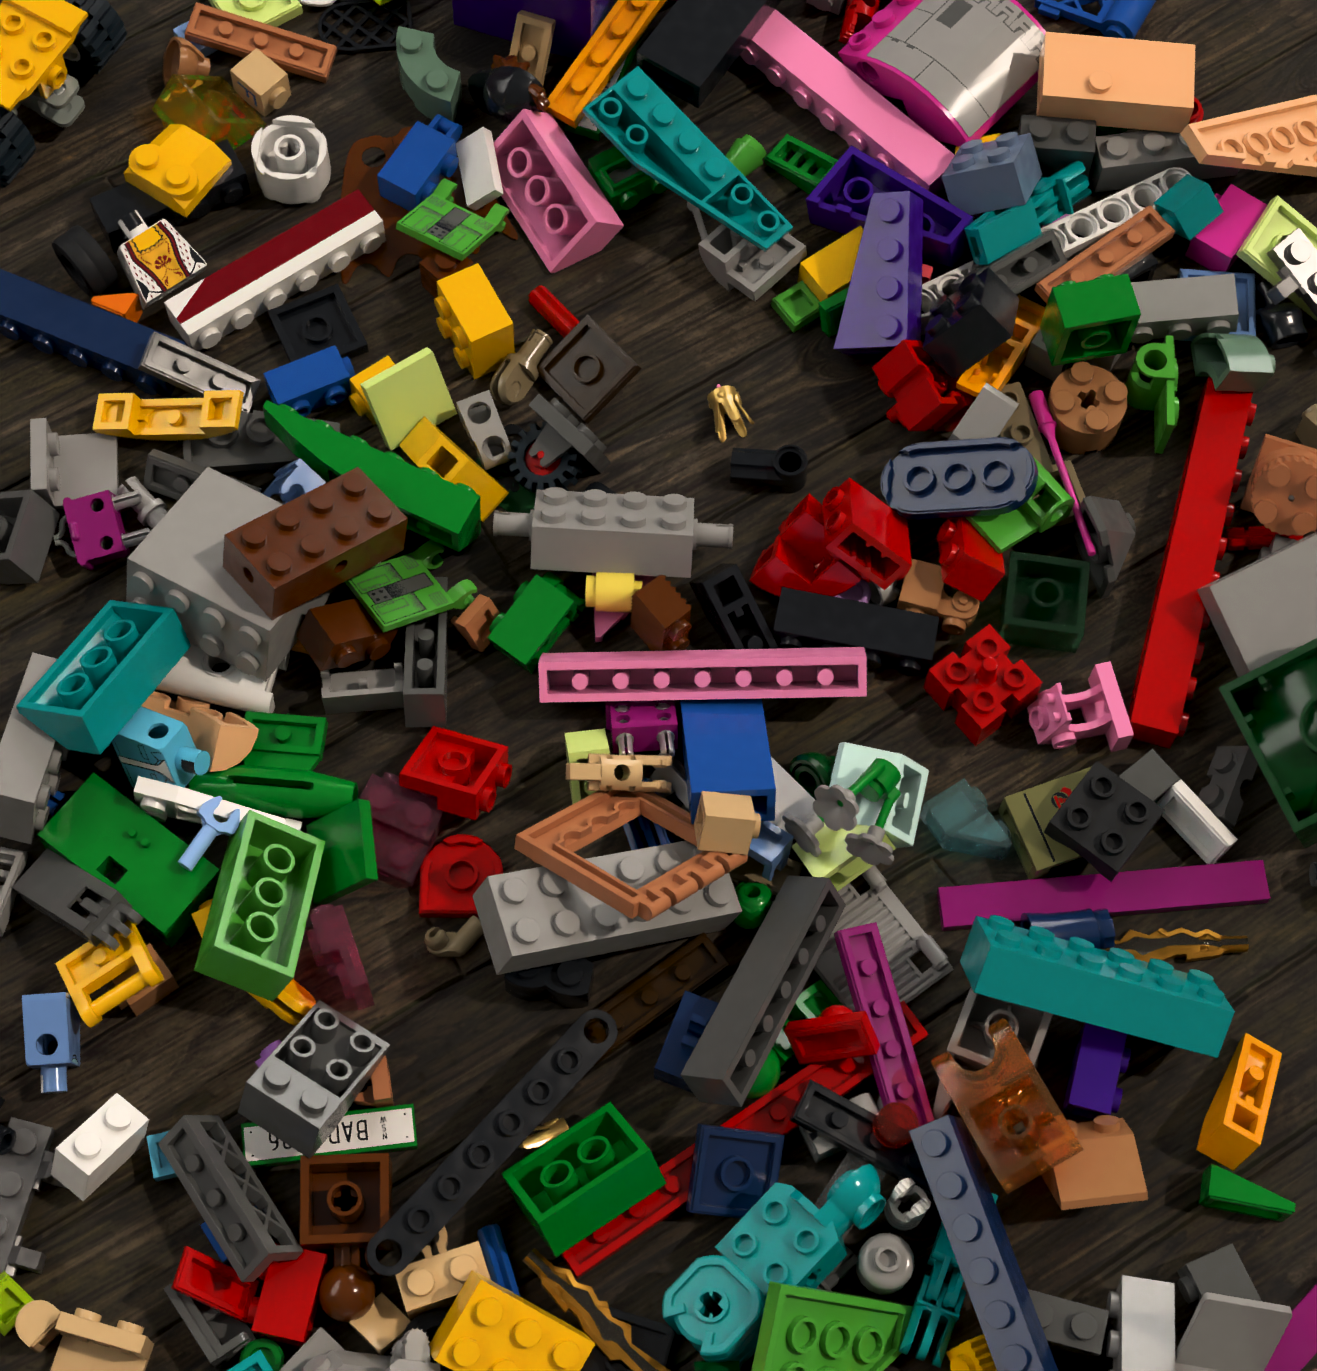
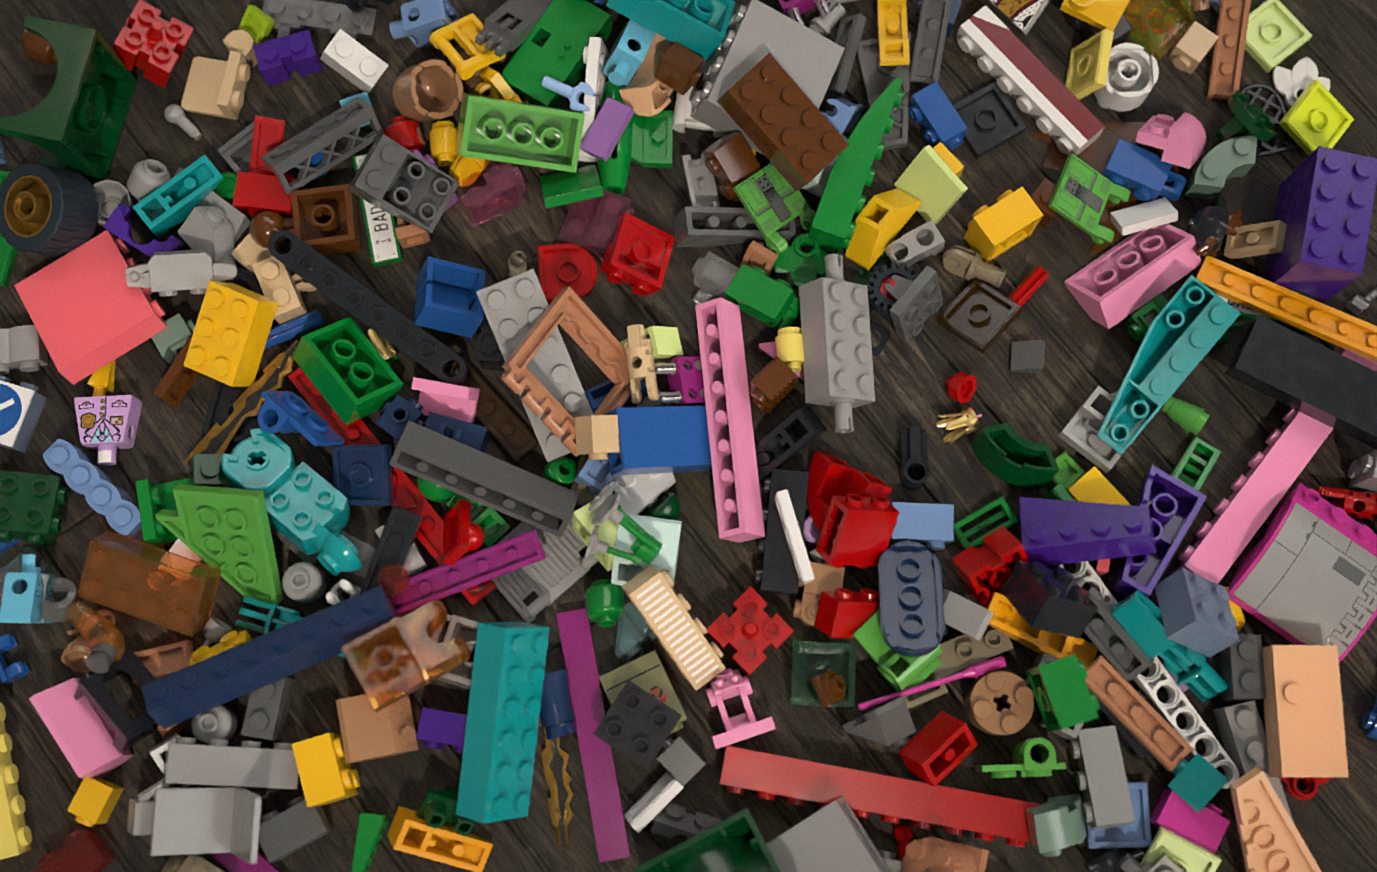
camera: 90 degrees right, 10 degrees up
none -> dark purple brick [253,30,324,86]
none -> blue piece [258,391,345,446]
none -> yellow brick [292,733,360,807]
none -> dark blue brick [376,395,427,442]
none -> red head [384,116,426,153]
none -> medium nougat cylinder [392,59,463,122]
none -> bright pink panel [411,377,480,423]
none -> blue piece [414,256,485,338]
none -> dark green hips [416,786,475,836]
none -> yellow brick [429,121,458,167]
none -> yellow tile [475,67,515,100]
none -> medium lavender tile [580,98,635,162]
none -> green head [584,579,626,627]
none -> tan brick [621,564,726,691]
none -> reddish brown brick [655,41,705,96]
none -> clear brick [692,251,739,307]
none -> green plate [774,233,829,289]
none -> white tile [774,489,815,585]
none -> reddish brown plate [811,670,846,708]
none -> medium blue brick [889,502,954,550]
none -> red brick [898,711,978,787]
none -> red tile [945,371,977,403]
none -> green tile [954,496,1018,551]
none -> dark green brick [970,423,1059,488]
none -> dark grey slope [1010,340,1045,374]
none -> light yellow tile [1065,29,1114,100]
none -> bright pink brick [1135,112,1206,169]
none -> dark green tile [1216,91,1277,143]

